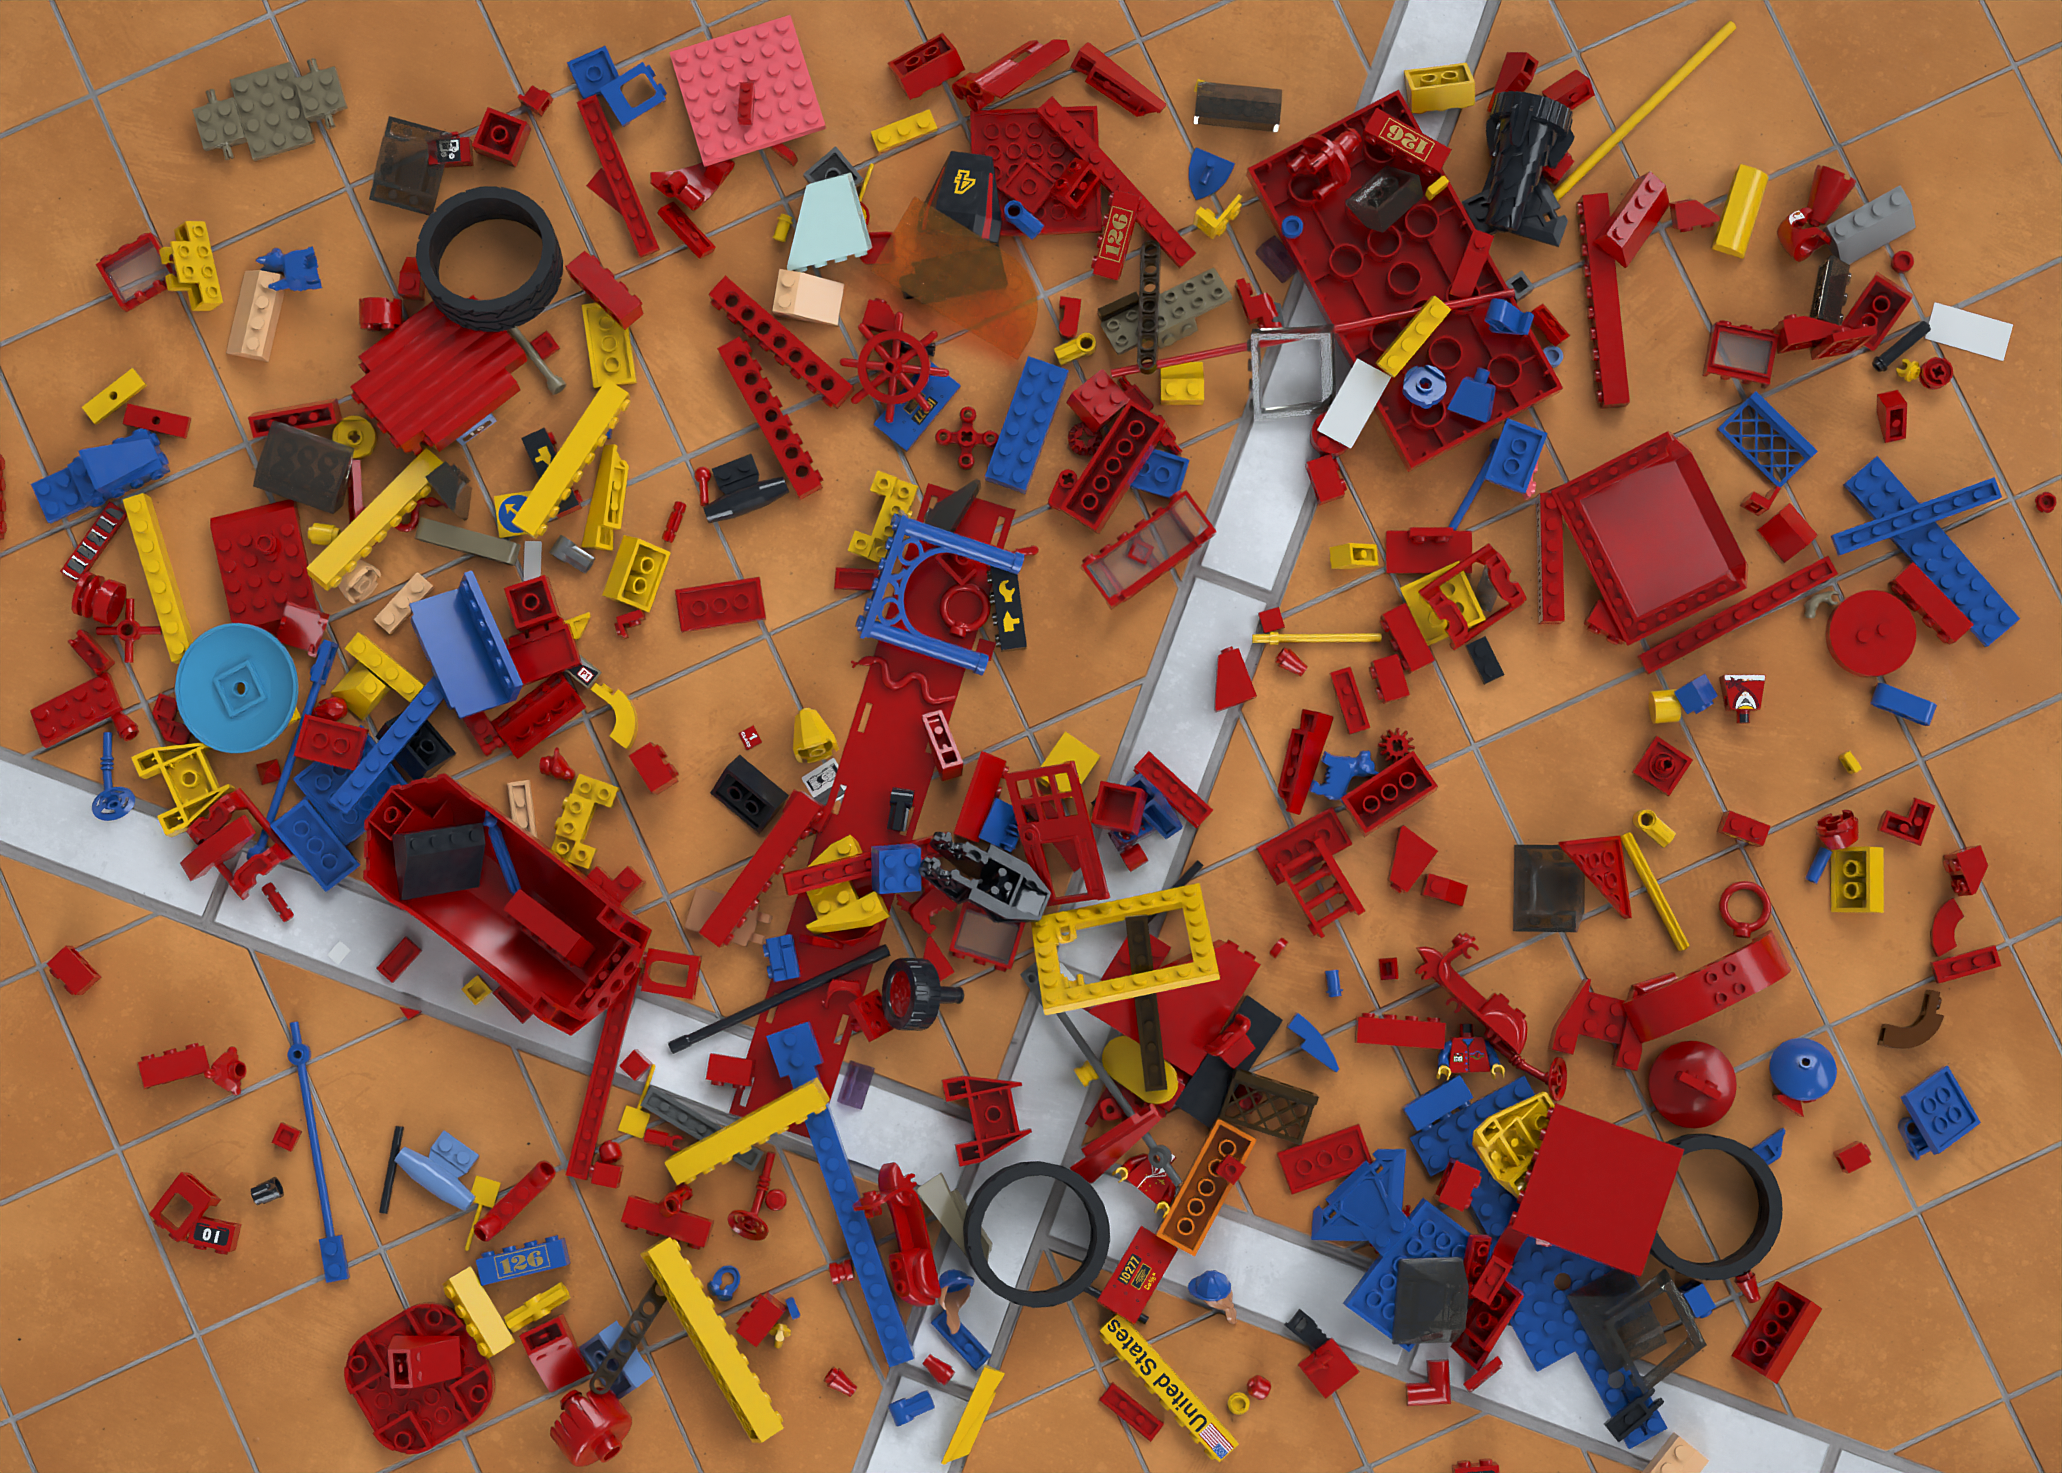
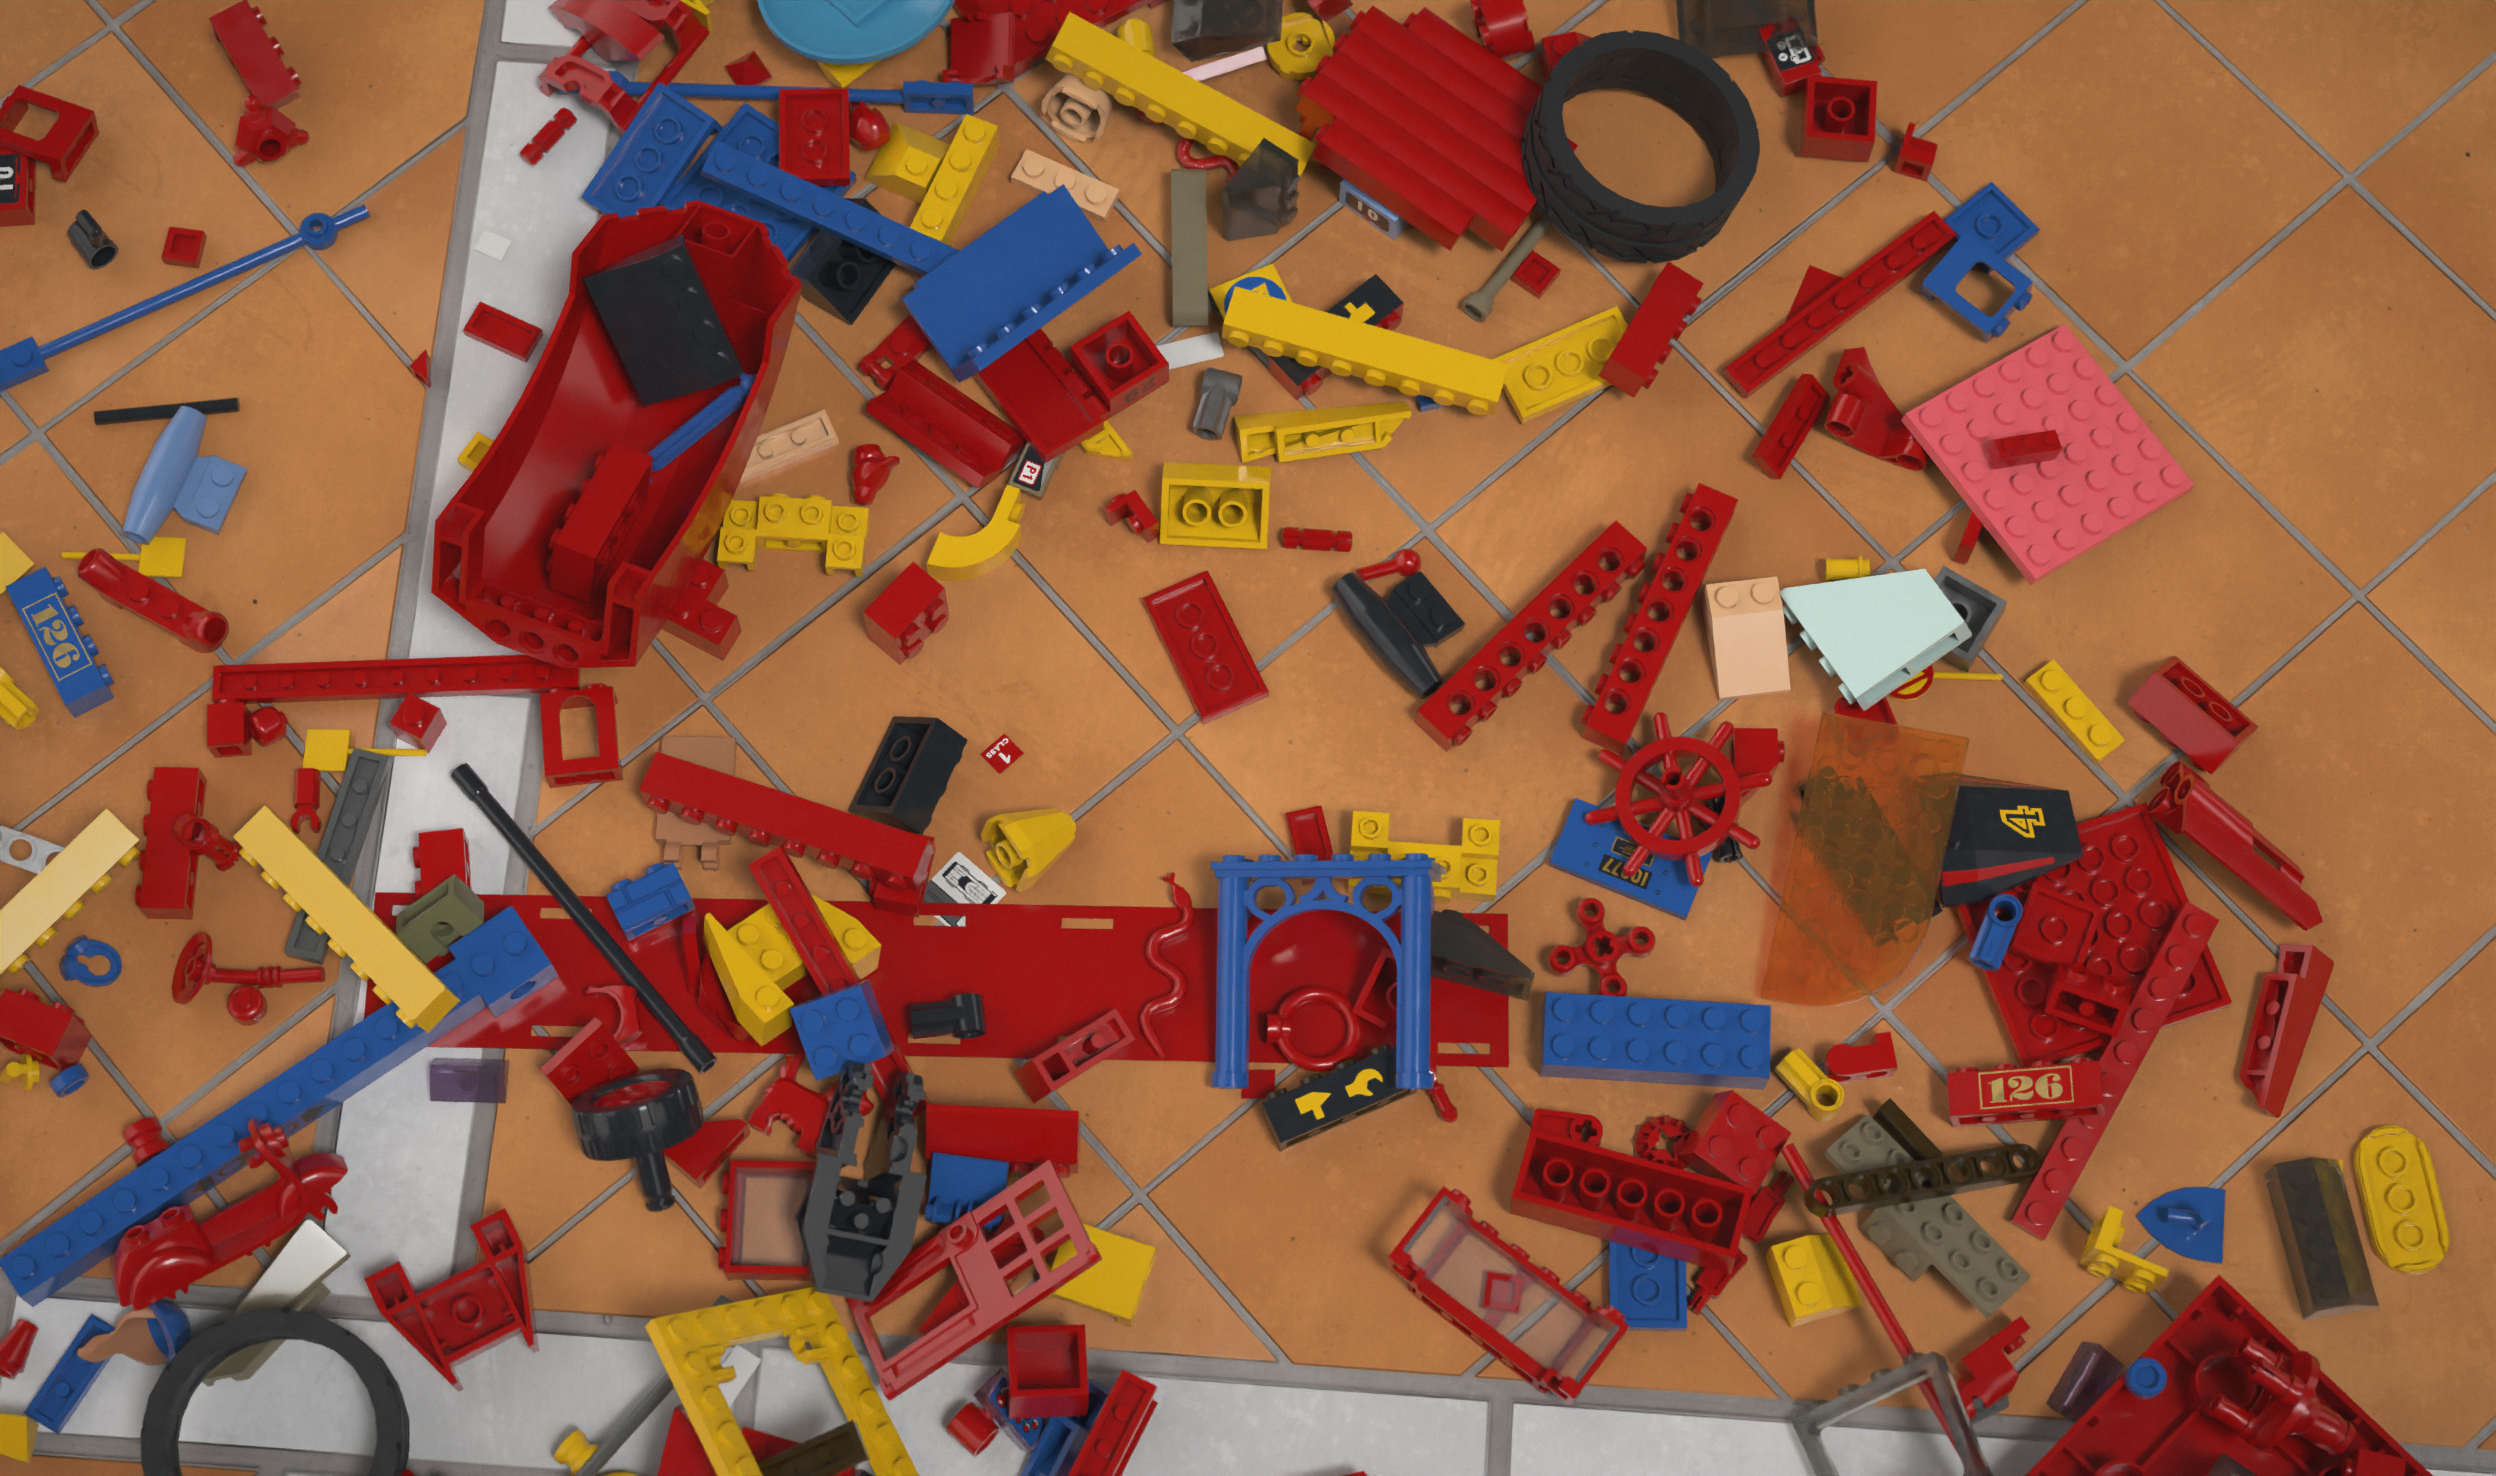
camera: 65 degrees right, 15 degrees down
none -> olive brick [396,874,484,963]
none -> yellow tile [2353,1126,2450,1276]

